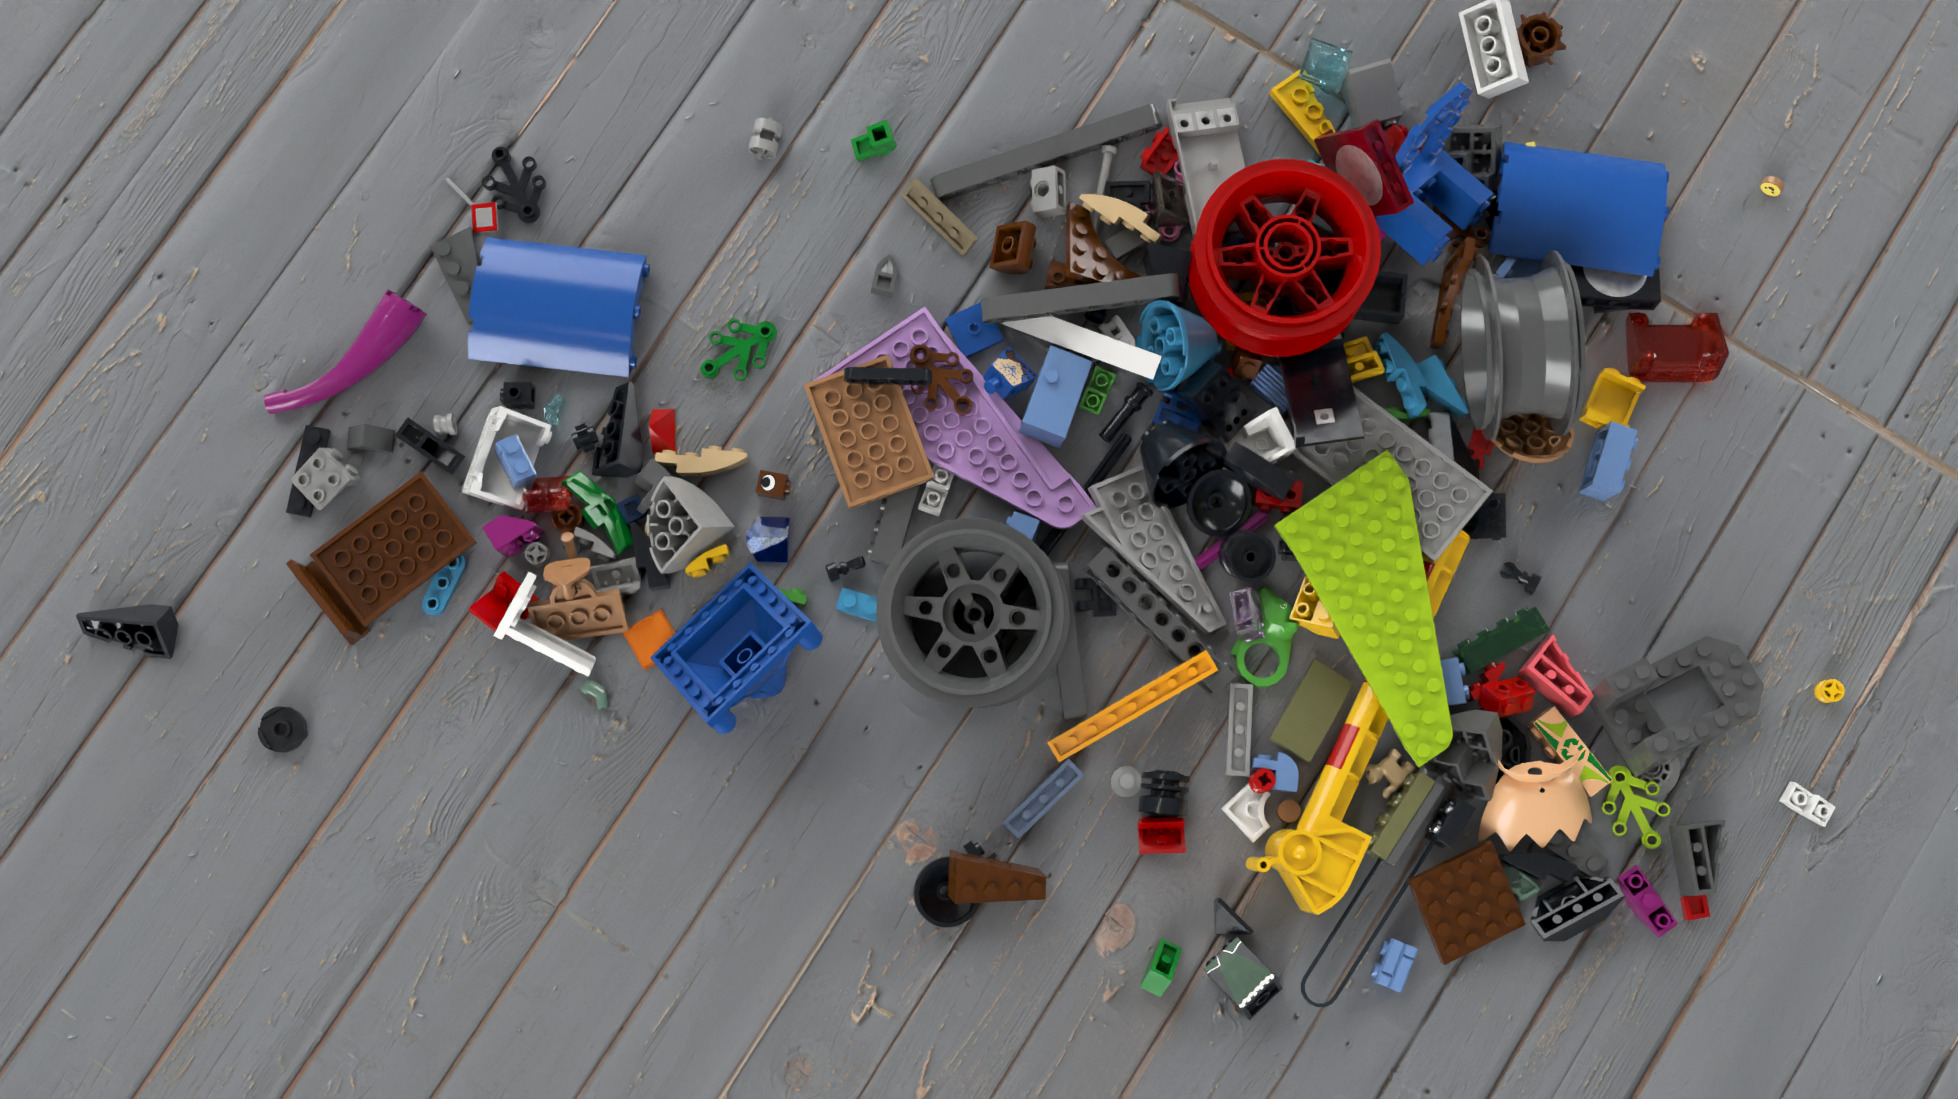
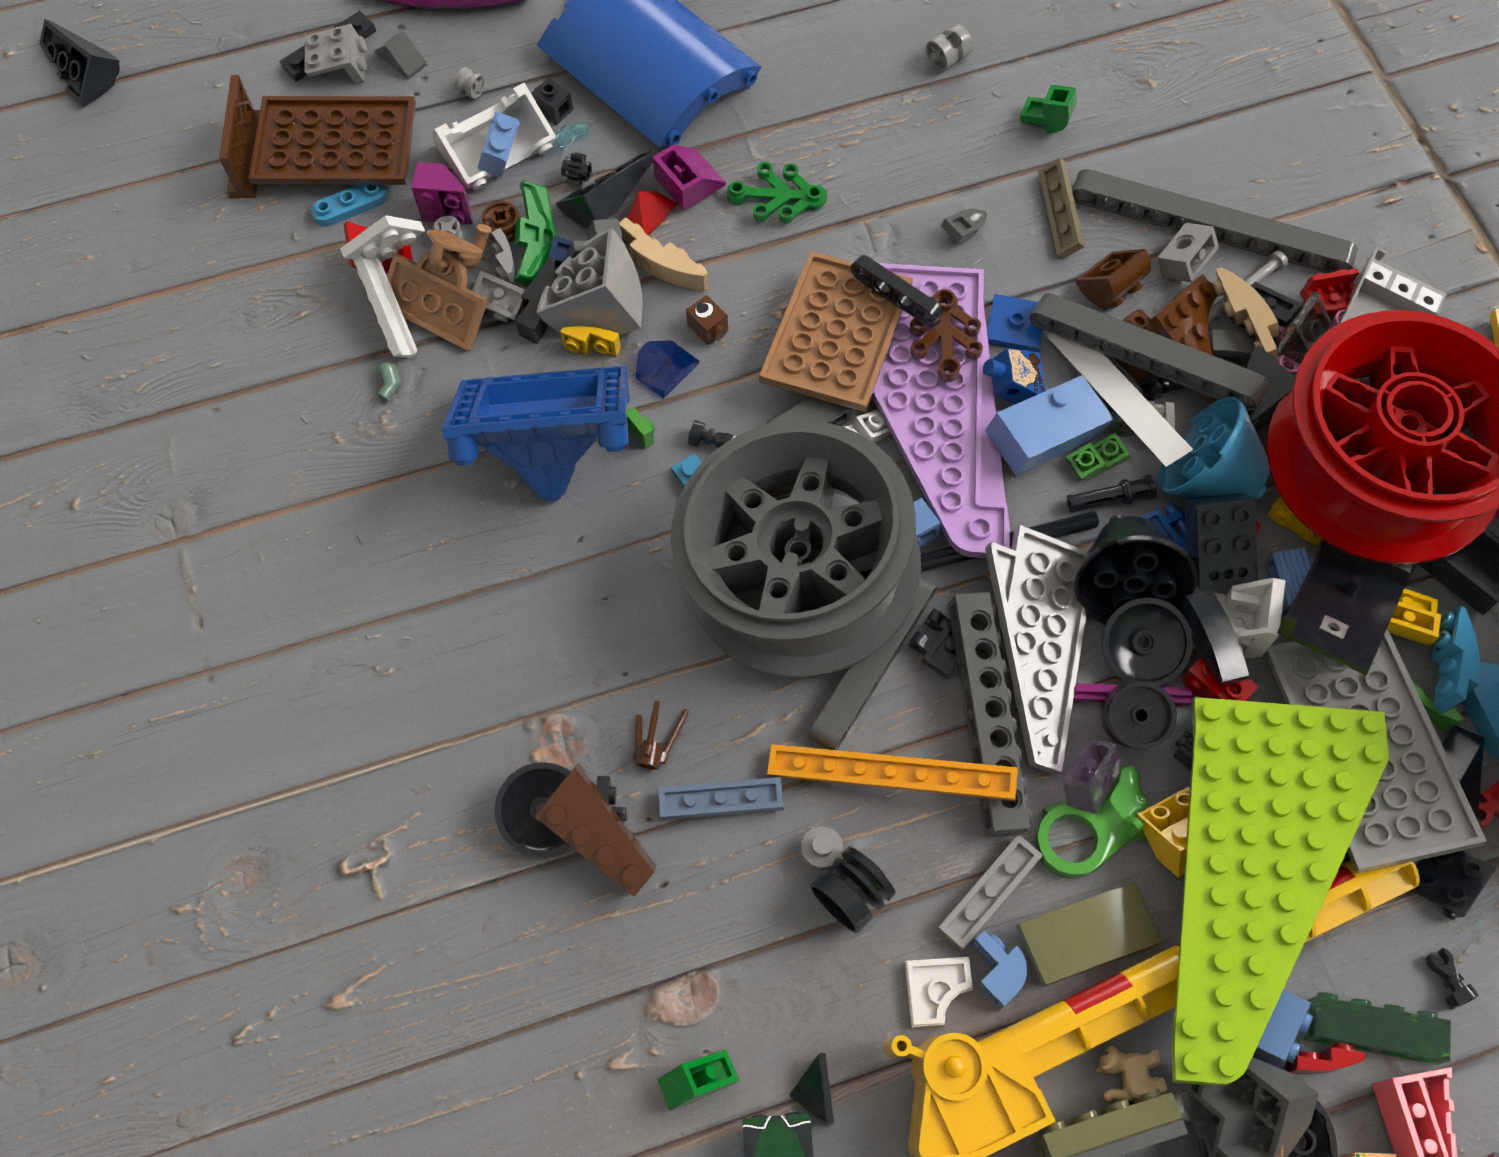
camera: 45 degrees right, 15 degrees down
black plate [258,706,308,753] -> none
black slope [394,417,465,475] -> none
clear red hinge [522,476,573,513] -> none
orange piece [622,609,675,671] -> none
red bracket [1137,816,1186,854] -> none
reddish brown brick [1230,346,1262,380] -> none
red wheel [1249,768,1276,794] -> none
medium nougat tile [1276,799,1301,823] -> none
red brick [1478,677,1536,718] -> none
none -> reddish brown plant [633,701,689,770]
none -> magenta slope [652,144,726,210]

